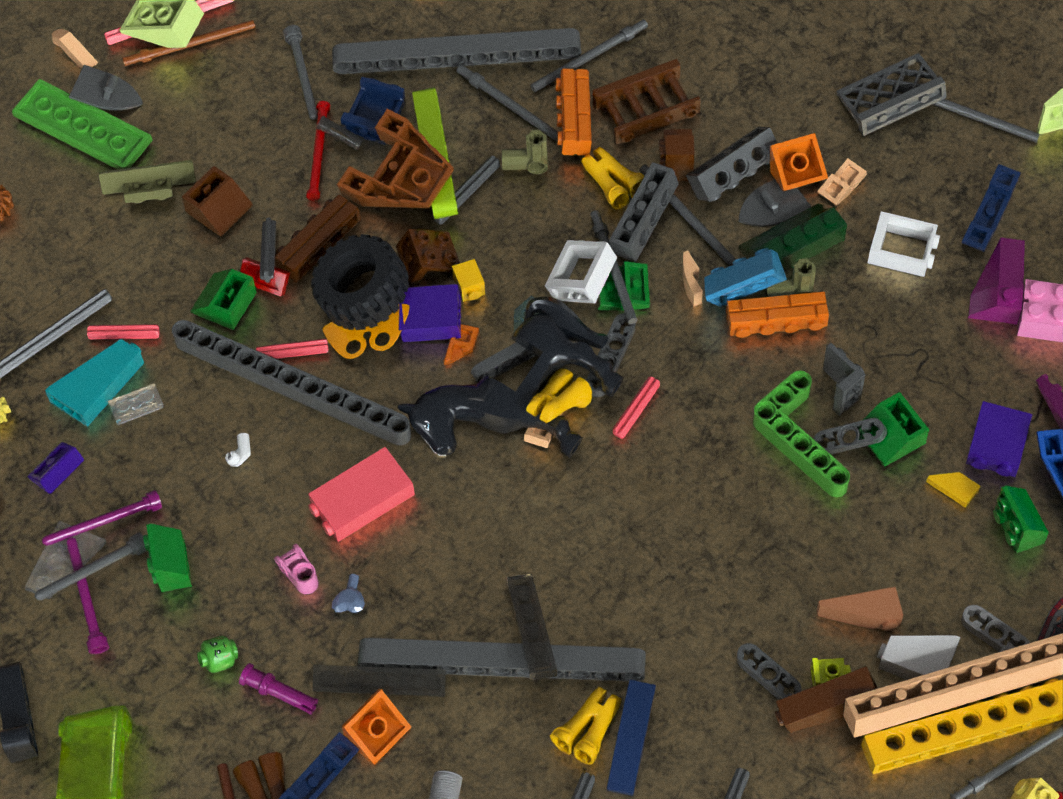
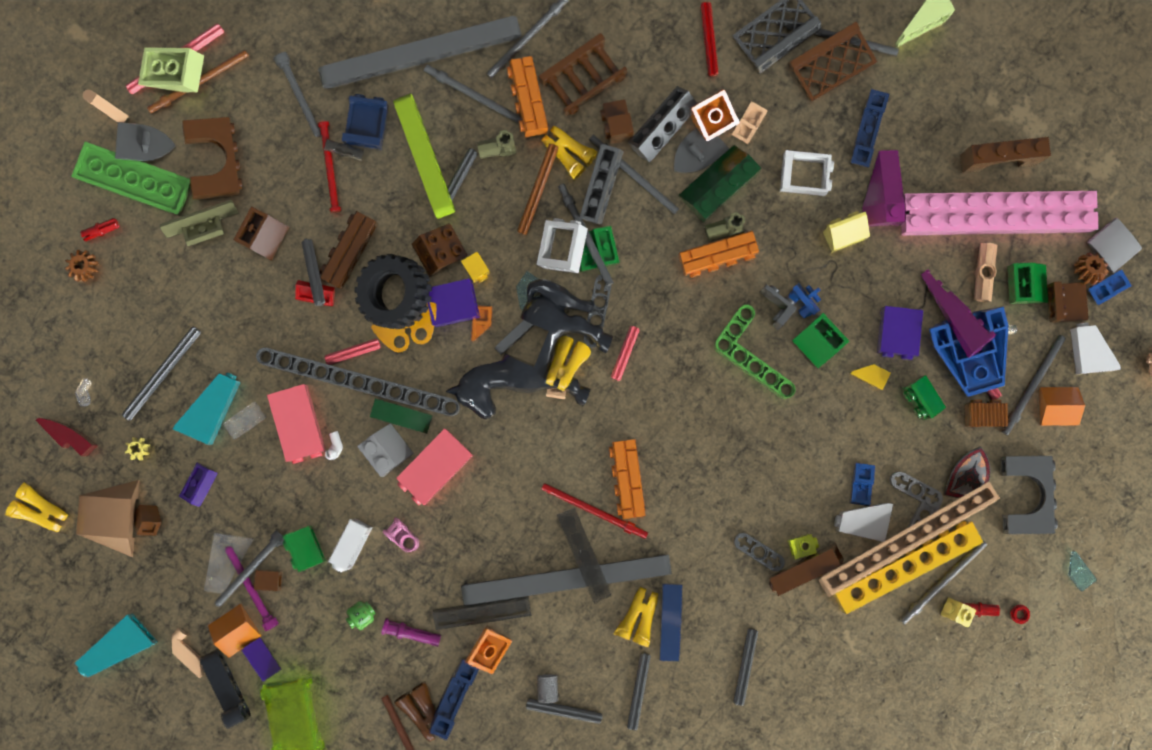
camera: 15 degrees left, 25 degrees up
magenta piece [42,490,162,546] -> none
coral axle [87,324,160,340] -> none
green slope [190,269,257,330] -> none
sand blue rock [332,574,365,613] -> none
dark orange wedge [337,109,454,208] -> none
light nougat slope [682,250,703,307] -> none
dark azure slope [704,248,787,307] -> none
dark grey beam [813,418,887,454] -> none
nougat slope [816,587,903,631] -> none
none -> red axle [80,218,120,242]
none -> reddish brown arch [182,117,243,200]
none -> orange slope [208,604,262,658]
none -> dark purple slope [242,637,281,682]
none -> reddish brown panel [254,570,283,591]
none -> coral brick [267,384,326,464]
none -> white window [329,519,373,572]
none -> light grey slope [357,423,414,477]
none -> dark green slope [370,398,433,434]
none -> dark orange axle [517,144,559,235]
none -> red bar [541,483,649,539]
none -> orange brick [609,439,646,519]
none -> red axle [701,2,718,76]
none -> blue hips [787,283,821,318]
none -> reddish brown fence [788,22,878,102]
none -> light yellow slope [823,211,870,253]
none -> blue slope [850,463,875,506]

